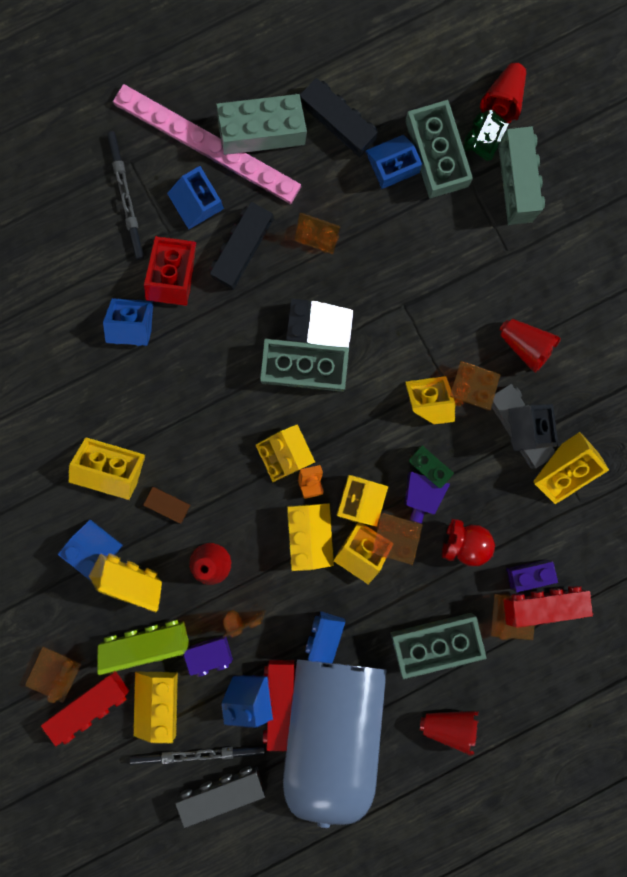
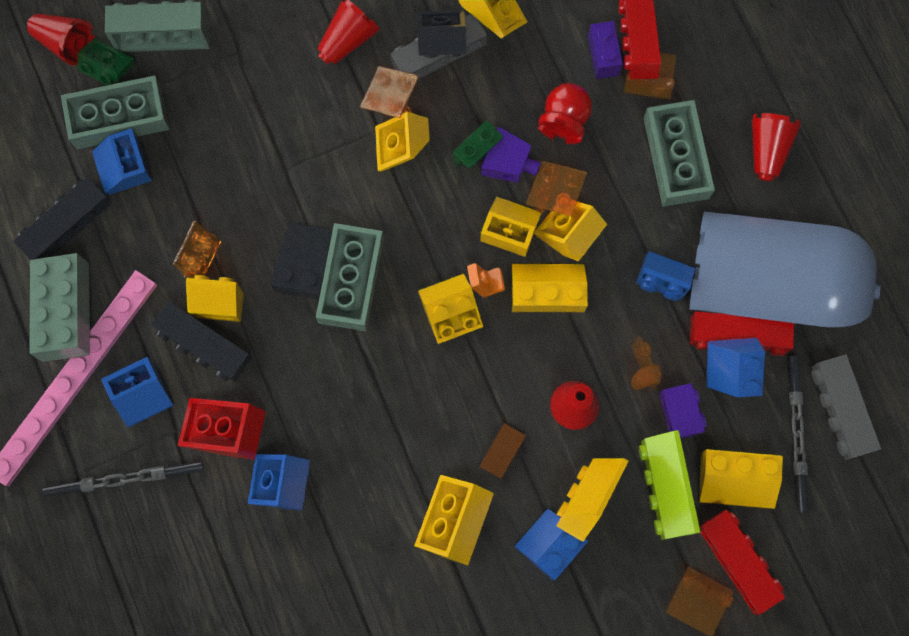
camera: 85 degrees left, 10 degrees down
none -> yellow slope [186,275,244,322]

